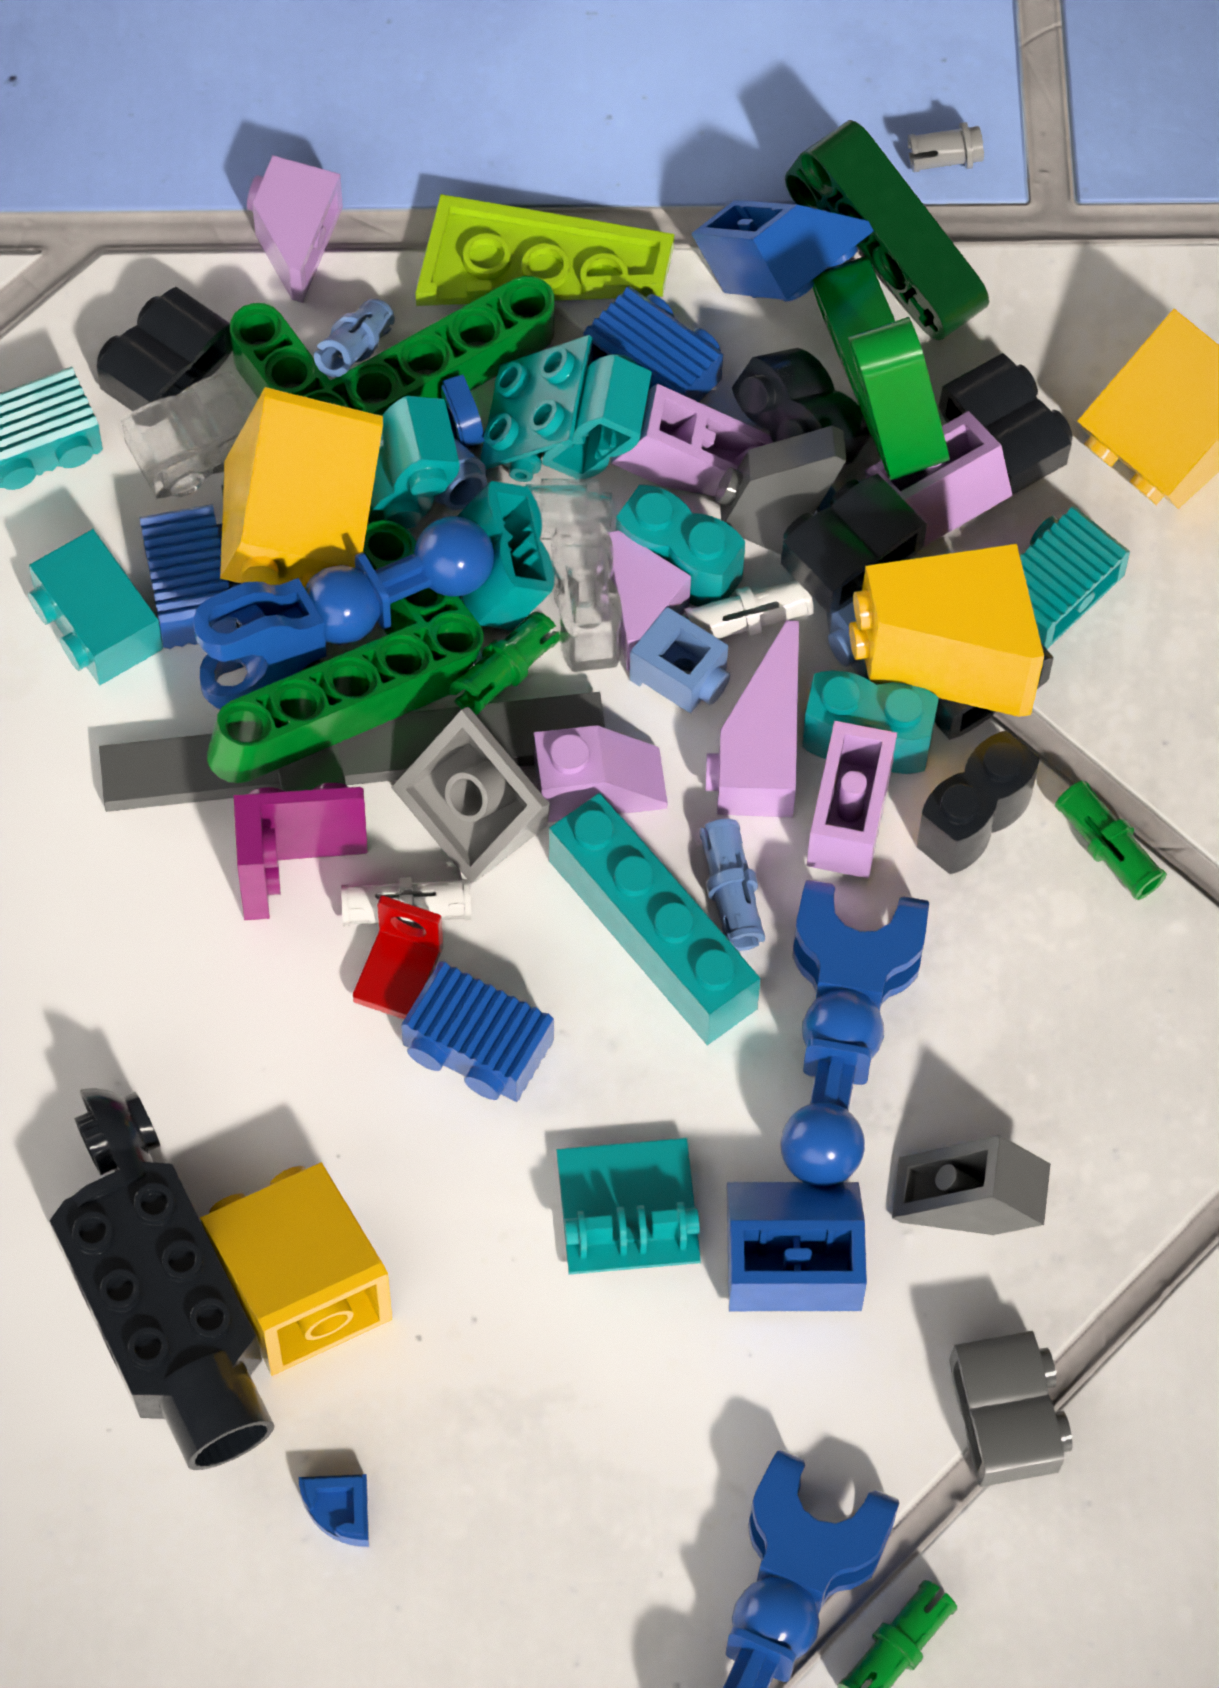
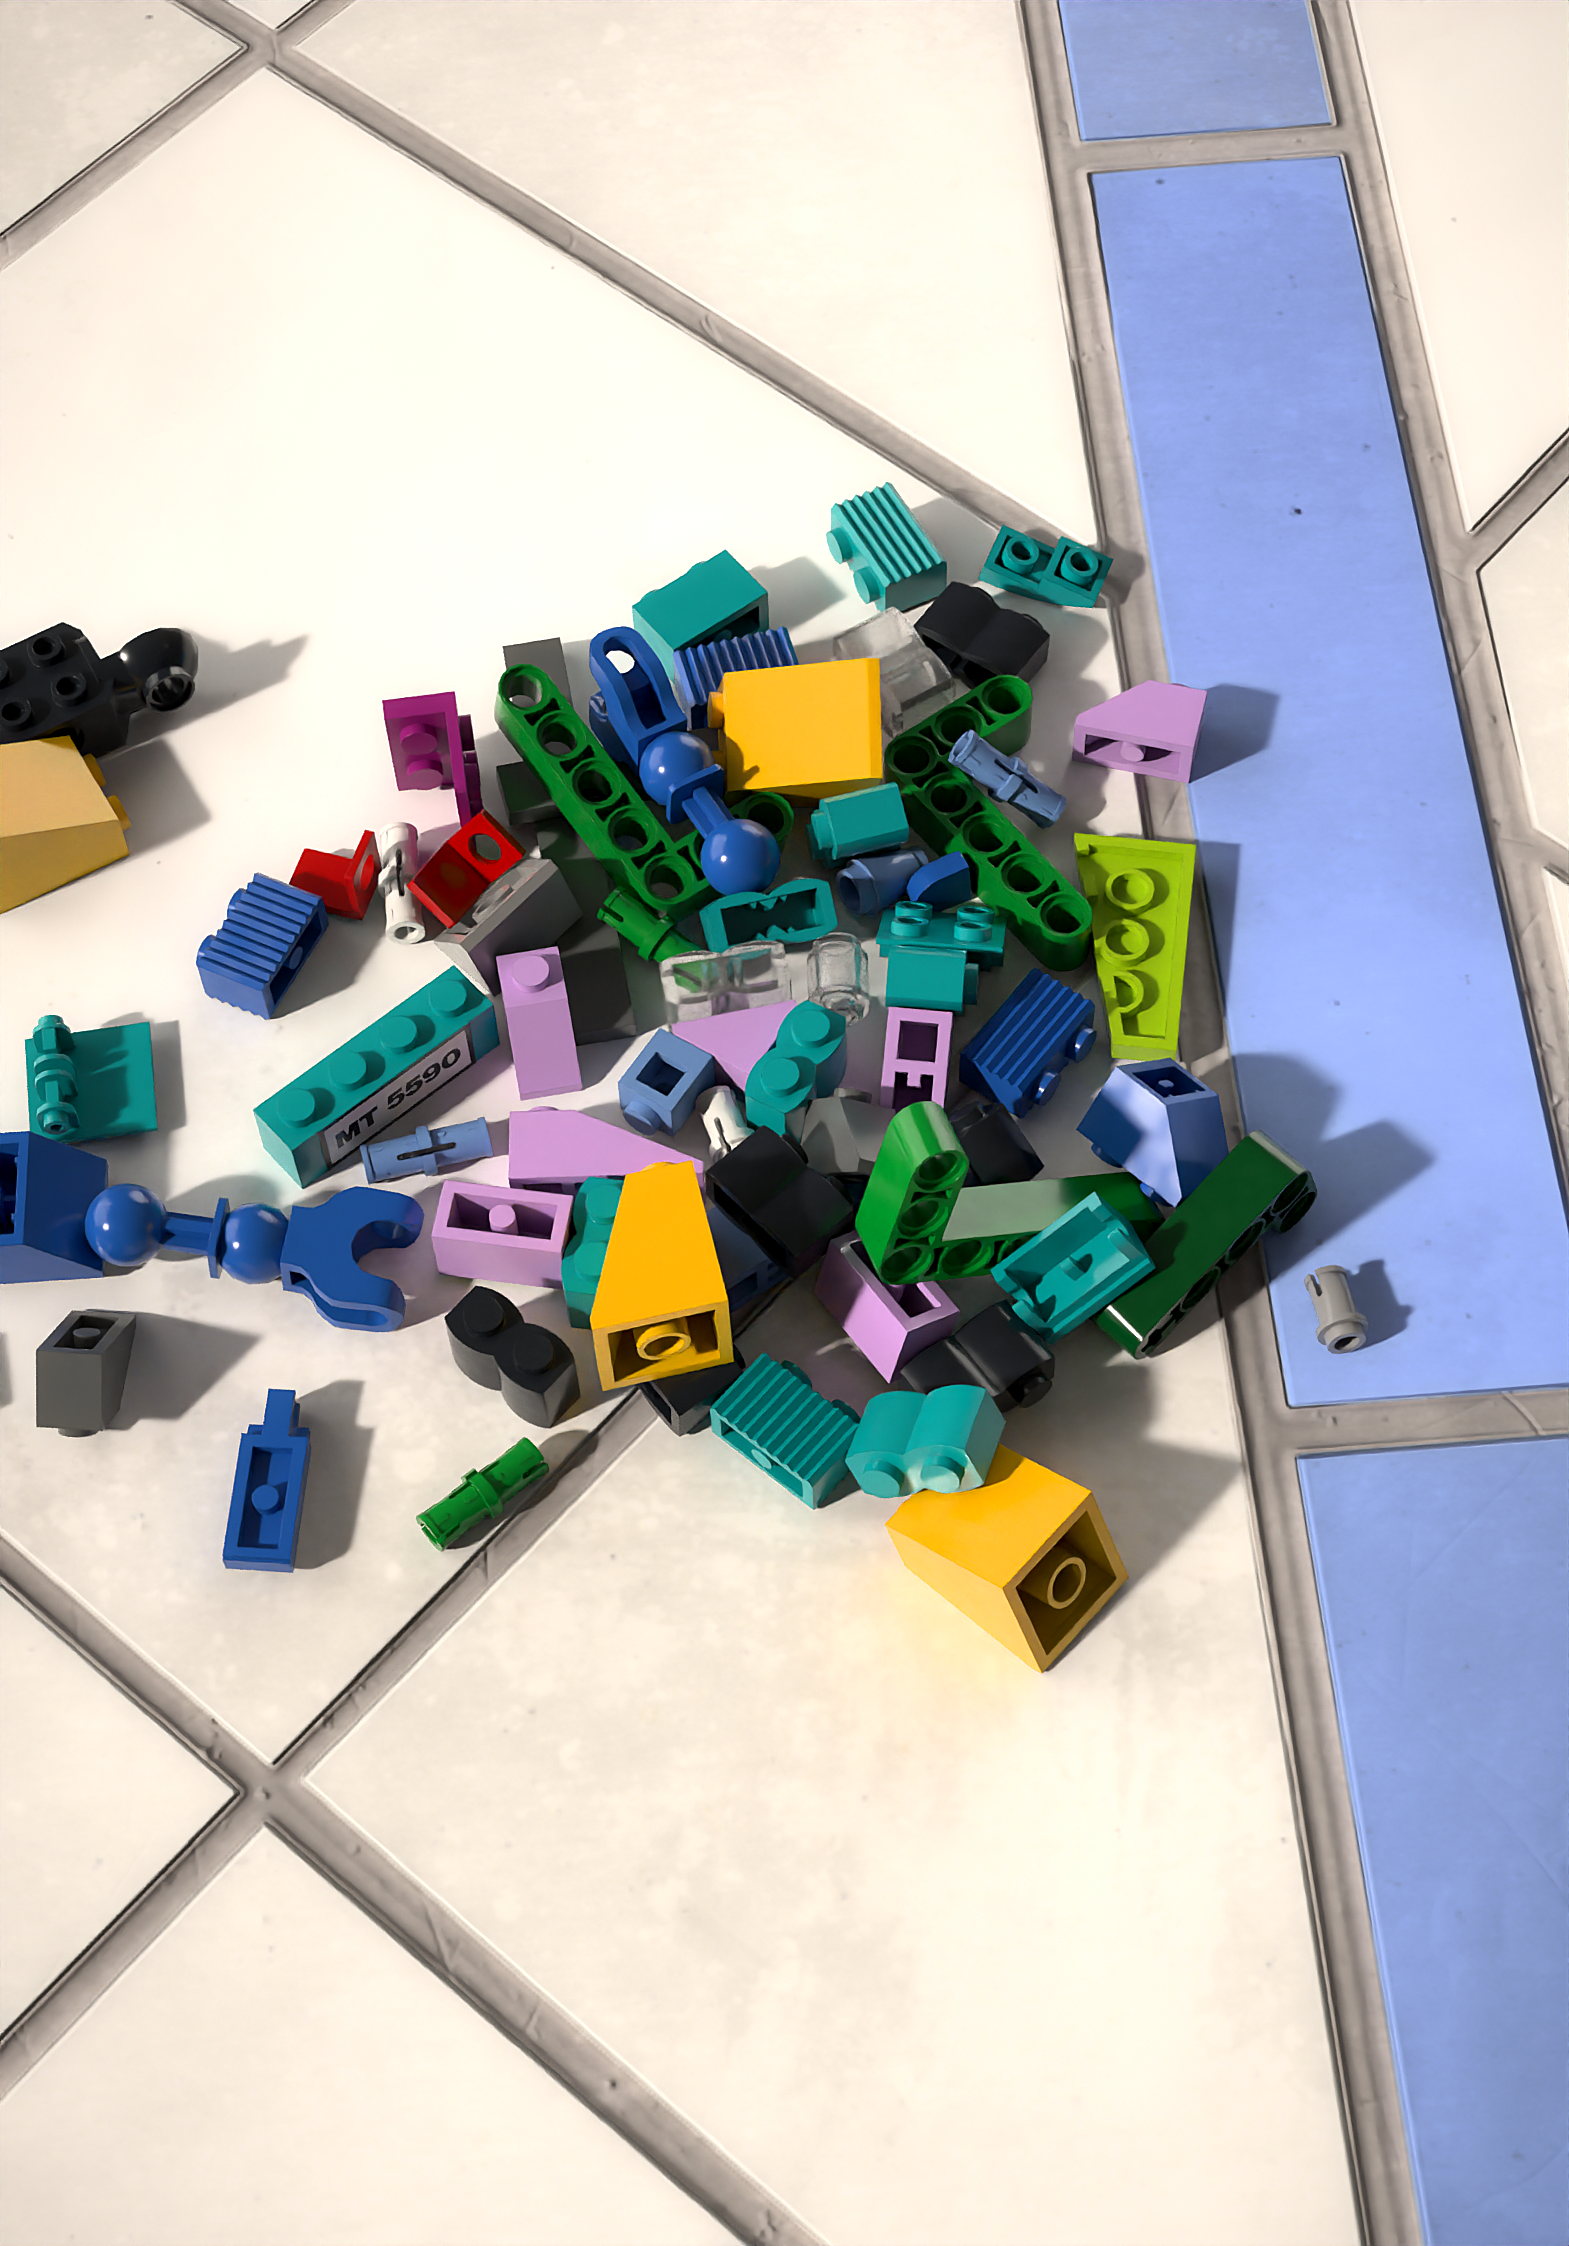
camera: 90 degrees right, 5 degrees down
none -> blue hinge [222,1389,312,1573]
none -> red bracket [407,809,526,929]
none -> teal brick [845,1385,1006,1499]
none -> teal slope [978,525,1114,608]
none -> teal hinge [990,1191,1156,1345]

